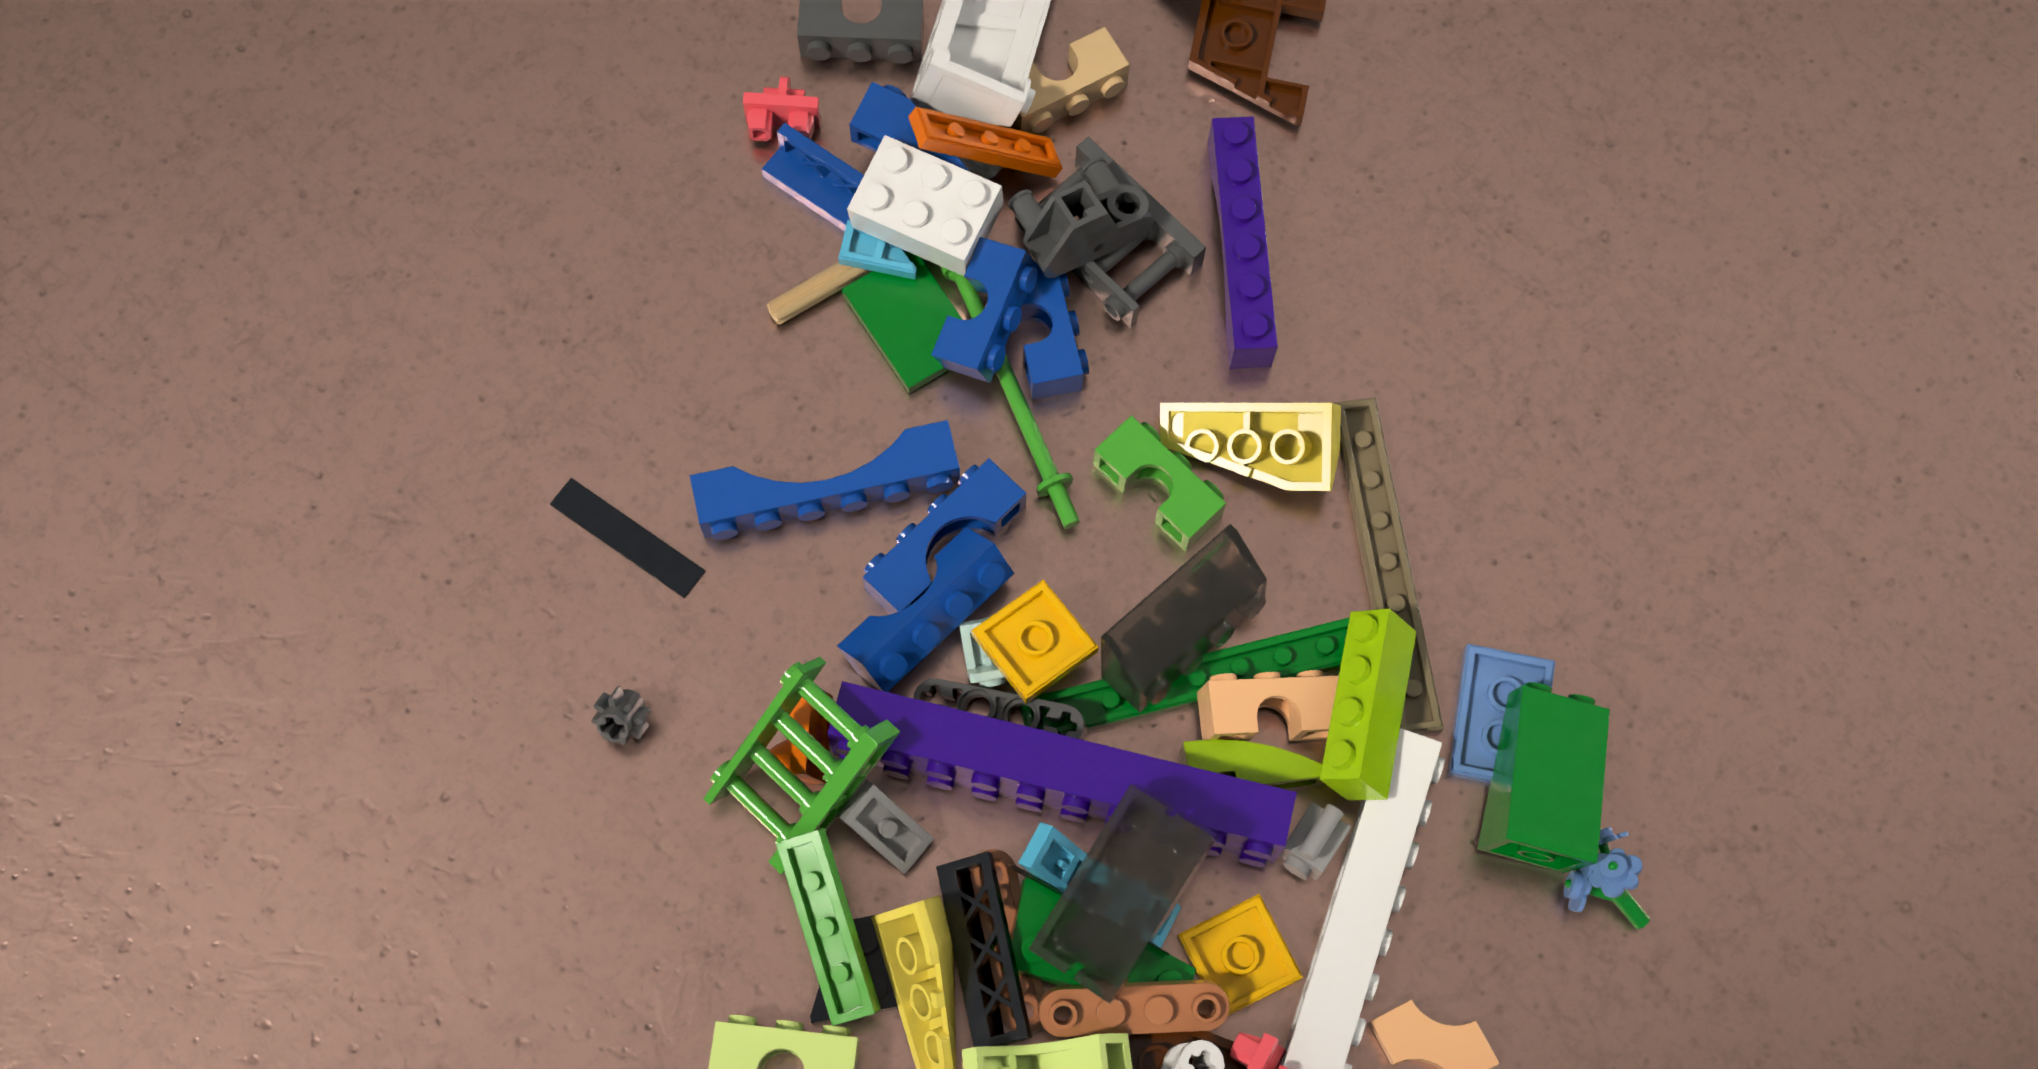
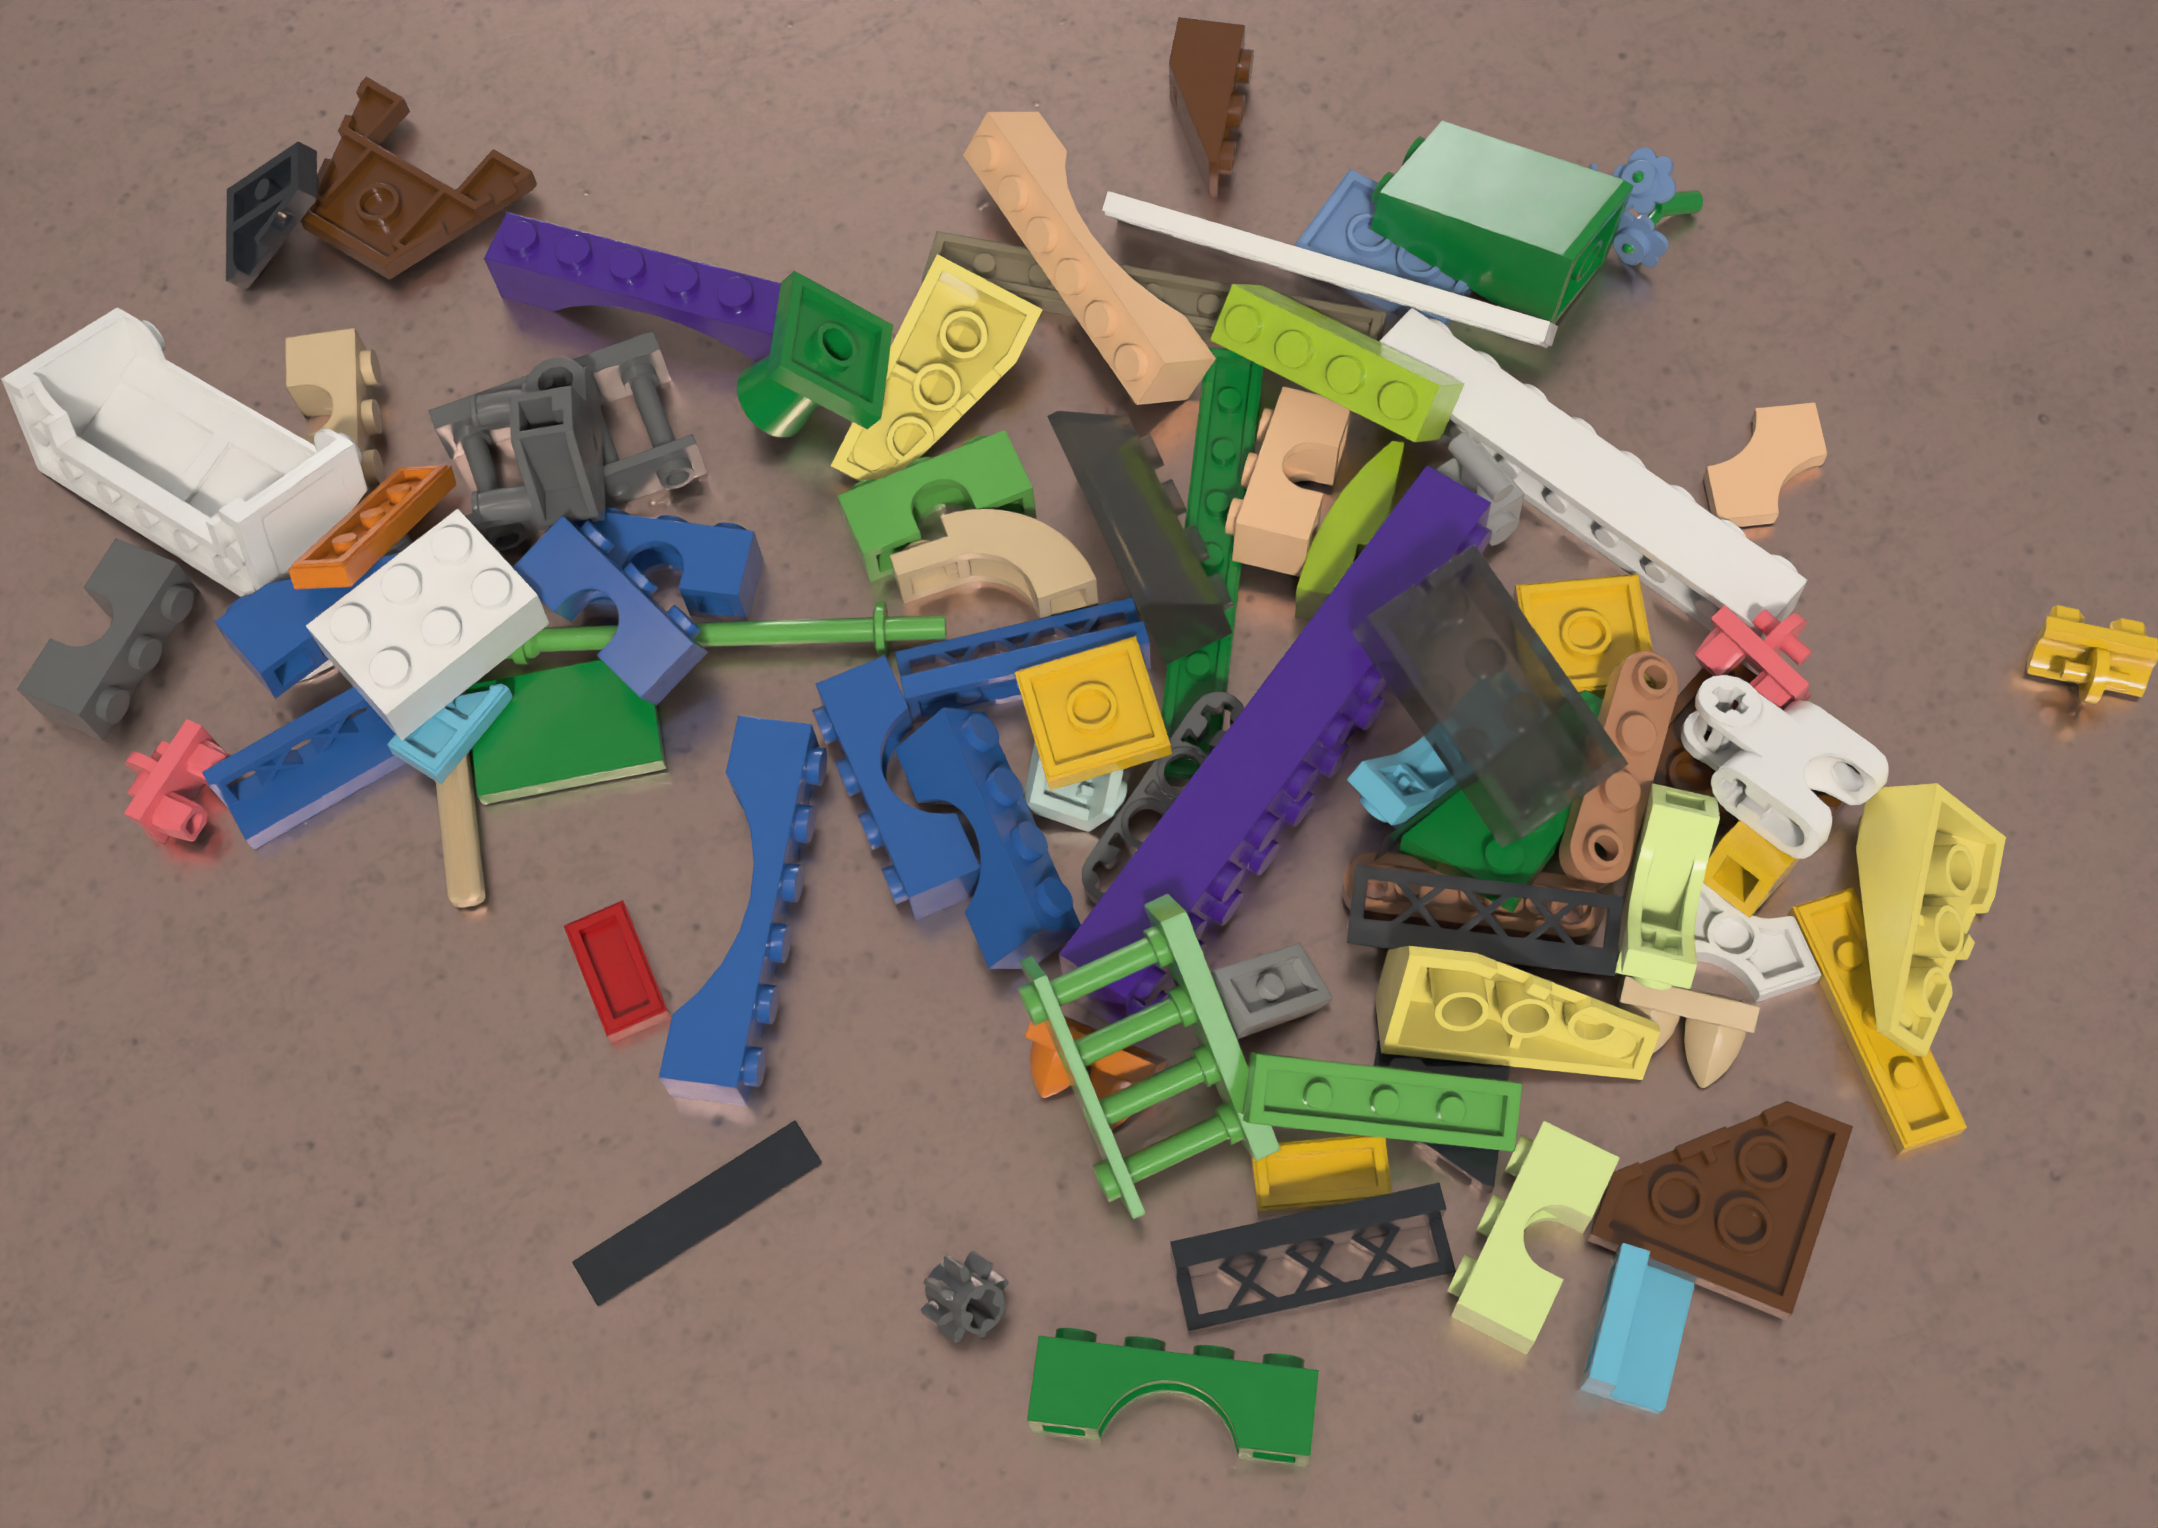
camera: 60 degrees left, 5 degrees down
none -> red tile [564,900,672,1043]
none -> green plant [737,270,893,437]
none -> tan arch [890,509,1098,619]
none -> blue fence [895,597,1151,724]
none -> light nougat arch [963,112,1216,405]
none -> green arch [1027,1328,1319,1467]
none -> white tile [1102,191,1558,348]
none -> reddish brown slope [1169,17,1254,197]
none -> black fence [1170,1182,1456,1334]
none -> yellow tile [1251,1135,1392,1217]

